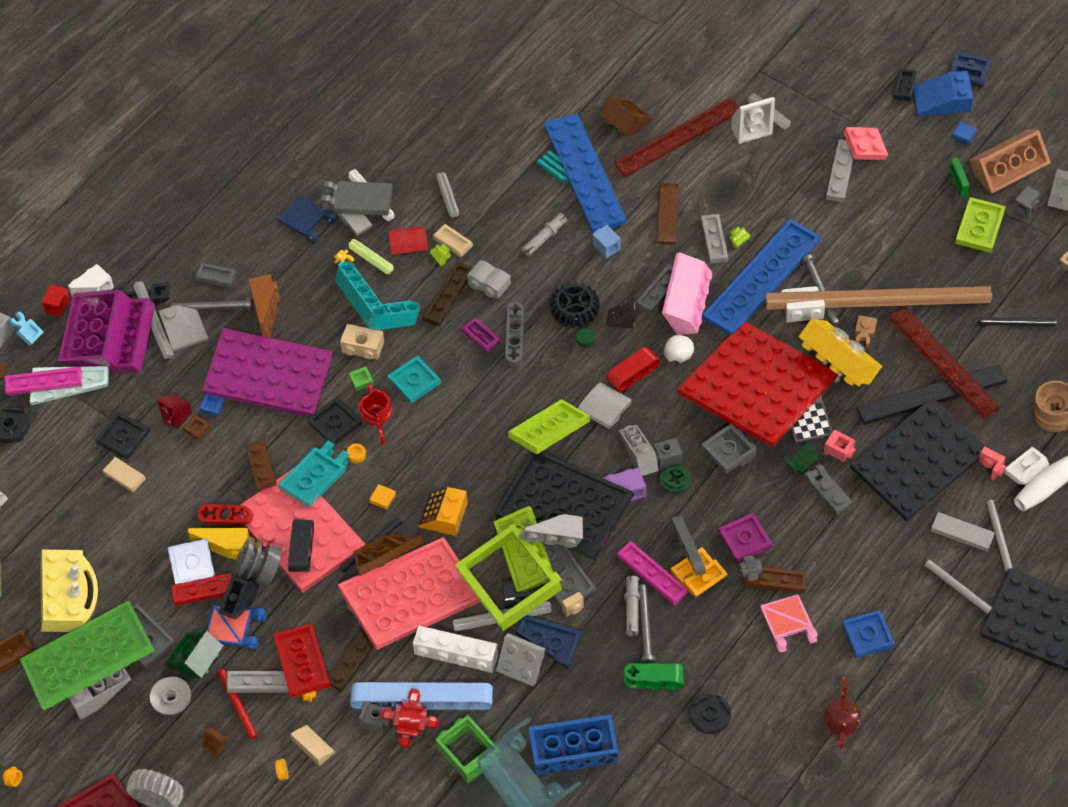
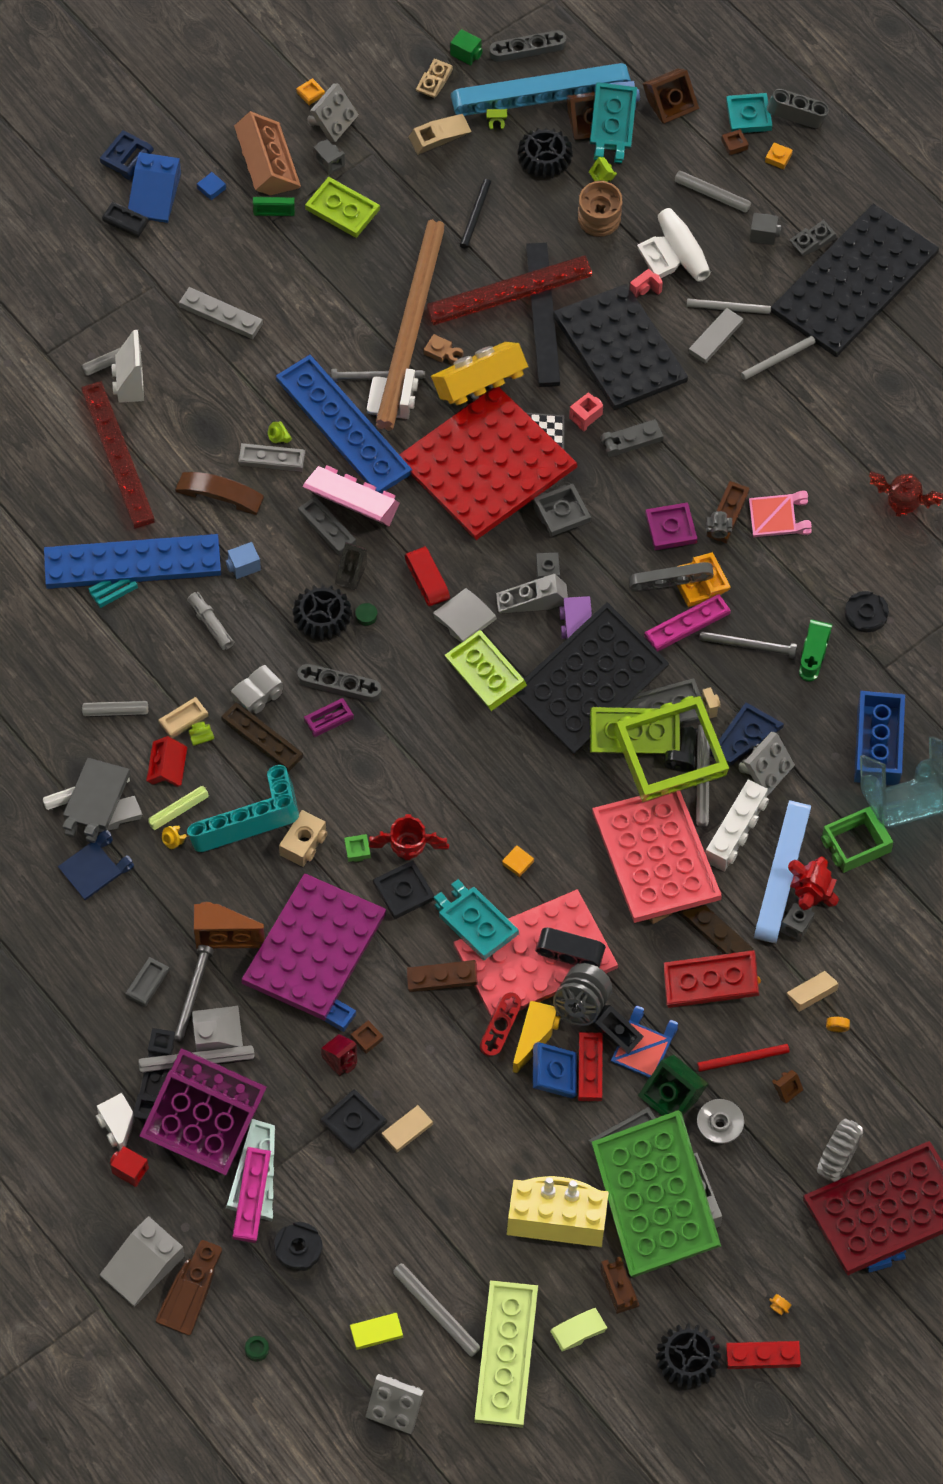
camera: 80 degrees left, 5 degrees up
medium azure plate [9,312,44,346] -> none
light grey tile [227,671,289,693] -> none
black bar [339,517,402,573] -> none
light orange tile [346,444,366,463] -> none
reddish brown wing [353,535,423,576] -> none
teal plate [387,355,441,404] -> none
light orange slope [419,487,468,536] -> none
slope [519,514,583,548] -> none
reddish brown slope [599,96,653,135] -> none
light grey pin [624,576,640,636] -> none
dark green gear [660,465,691,494] -> none
white hair [663,335,694,363] -> none
dark green bracket [783,443,820,475] -> none
blue plate [842,610,895,658] -> none
coral plate [843,127,888,160] -> none

